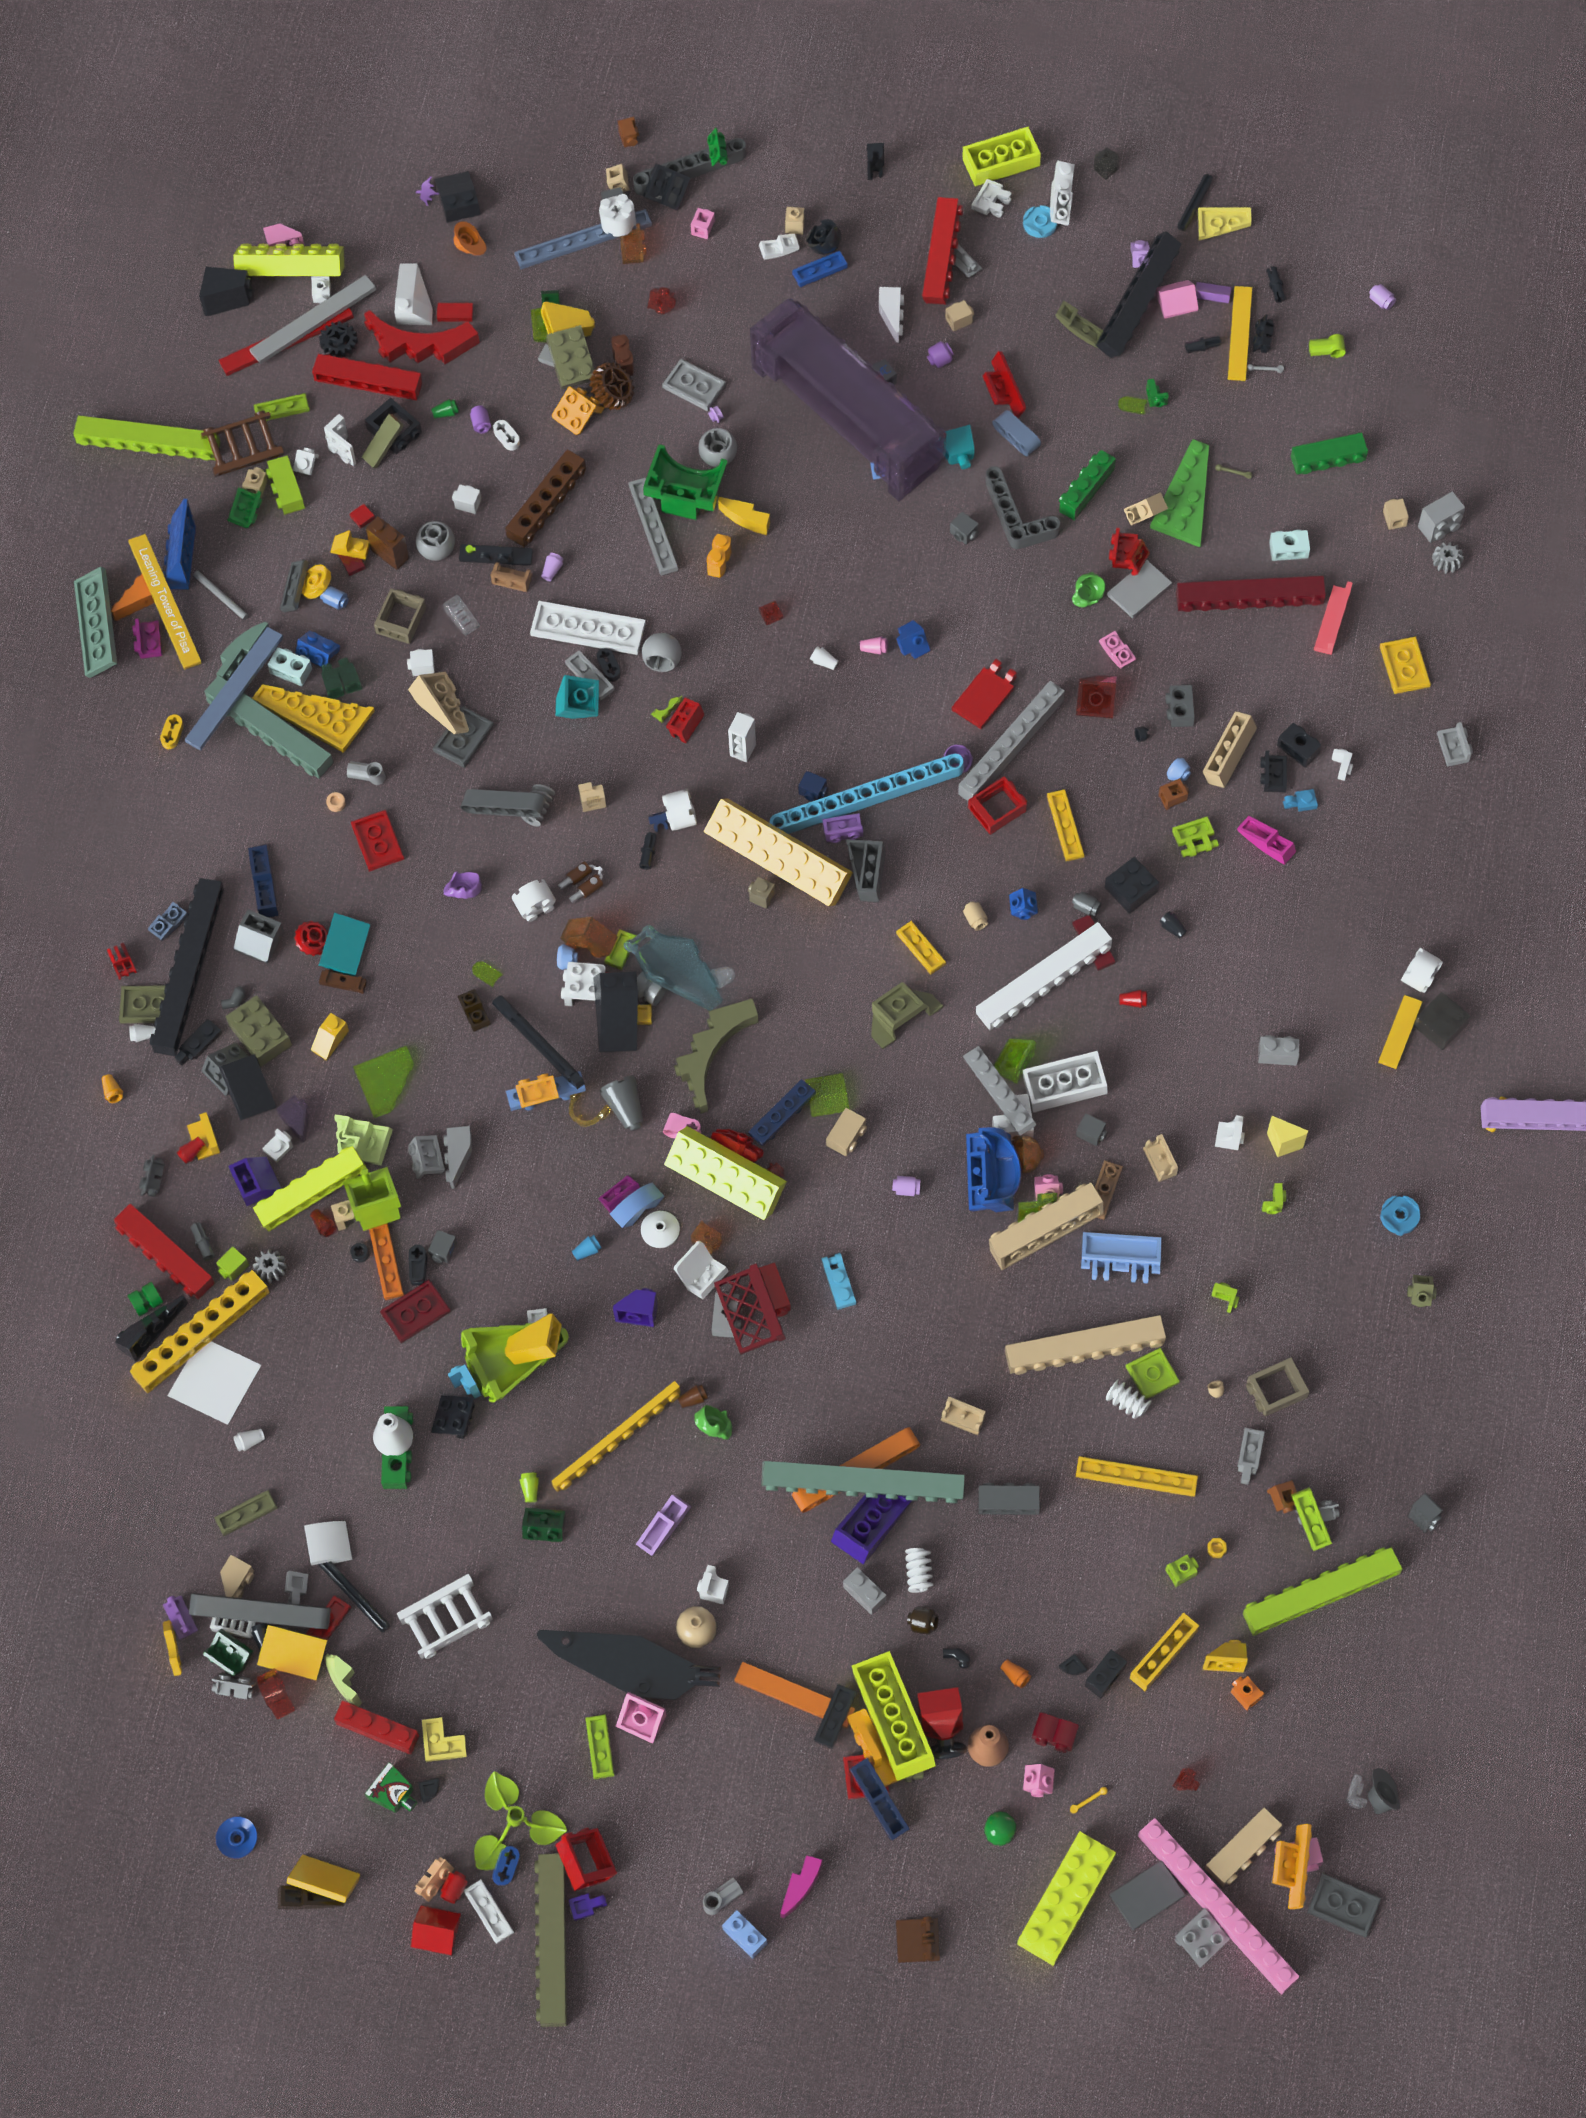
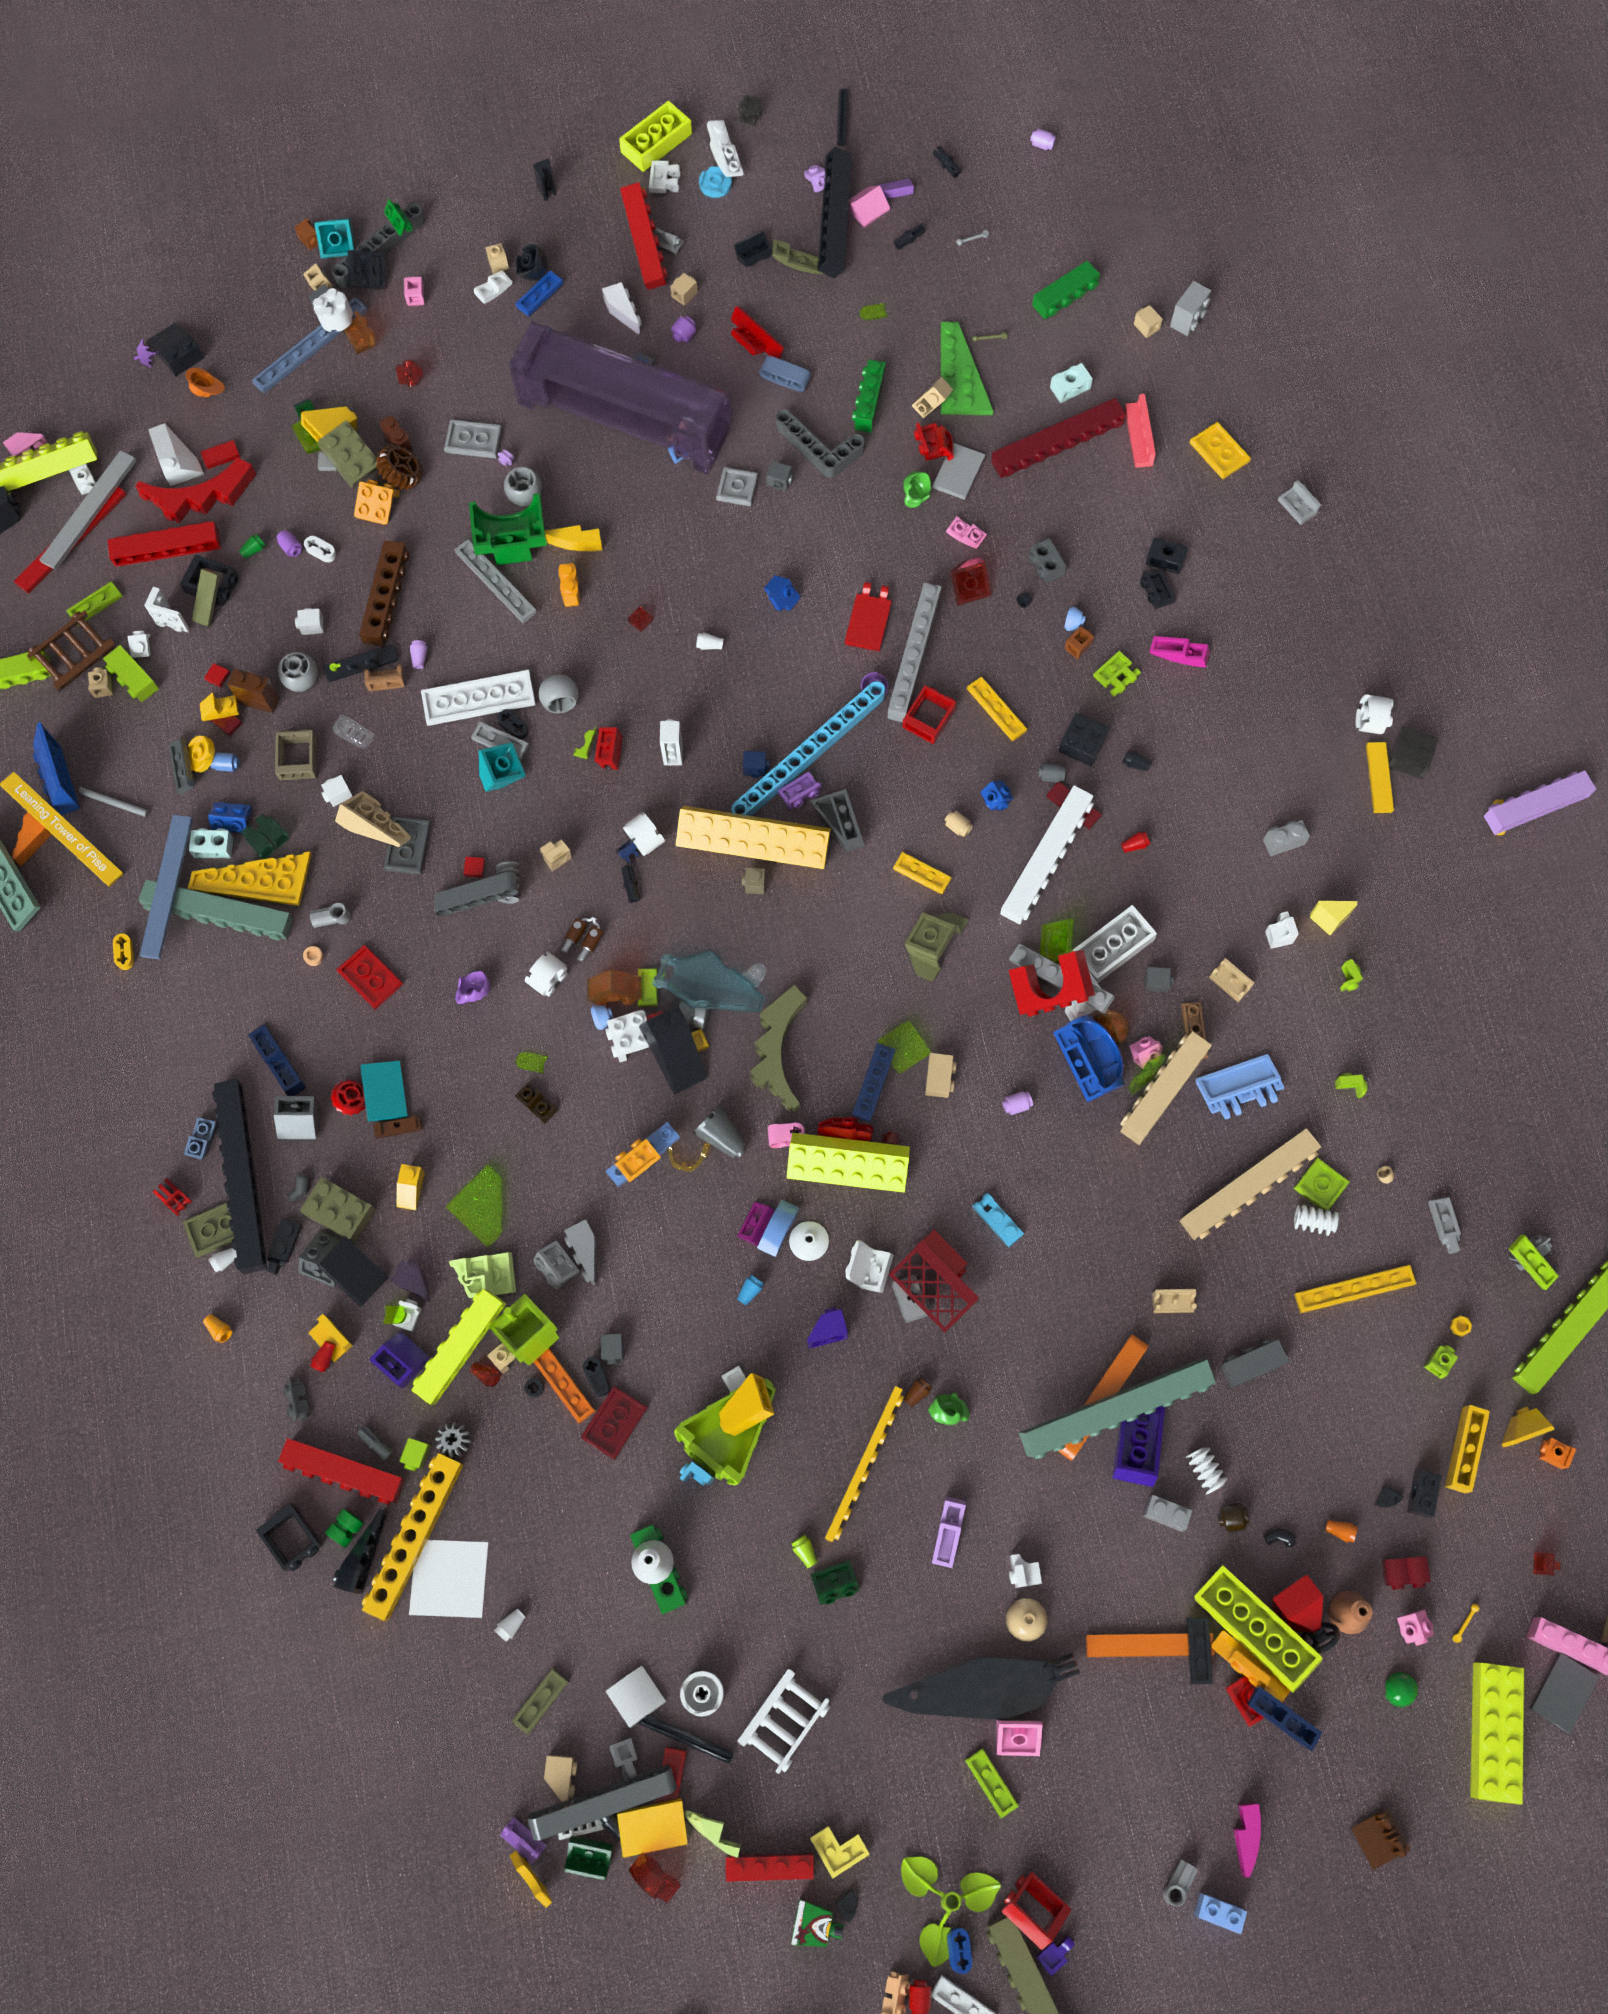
camera: 25 degrees left, 5 degrees up
magenta bracket [132,618,162,659] -> none
light grey hinge [212,1674,256,1700] -> none
sand green slope [216,622,269,681] -> none
green bracket [227,487,262,529] -> none
black gear [319,321,358,357] -> none
black hinge [431,1395,475,1439] -> none
black piece [492,995,585,1090] -> none
clear orange brick [691,1221,722,1254] -> none
bright pink cone [860,637,888,655] -> none
teal torso [937,425,975,469] -> none
green bracket [1146,379,1169,407] -> none
light yellow wing [1198,207,1251,241] -> none
tan brick [1203,711,1257,788] -> none
yellow tile [1228,286,1252,381] -> none
dark tan window [1246,1358,1309,1417] -> none
black hinge [1252,314,1274,353] -> none
dark orange brick [1267,1480,1297,1514] -> none
dark azure plate [1283,789,1318,812] -> none
lime piece [1309,334,1346,358] -> none
white bracket [1332,749,1353,781] -> none
dark azure plate [1380,1196,1420,1236] -> none
olive brick [1407,1275,1436,1307] -> none
light grey gear [1432,542,1464,574] -> none
none -> black window [255,1504,323,1572]
none -> teal slope [314,217,355,258]
none -> clear neon green piece [382,1306,407,1324]
none -> red tile [463,857,485,878]
none -> white brick [680,1671,724,1716]
none -> light grey tile [716,467,758,506]
none -> black bracket [734,231,773,267]
none -> red arch [1008,950,1095,1017]

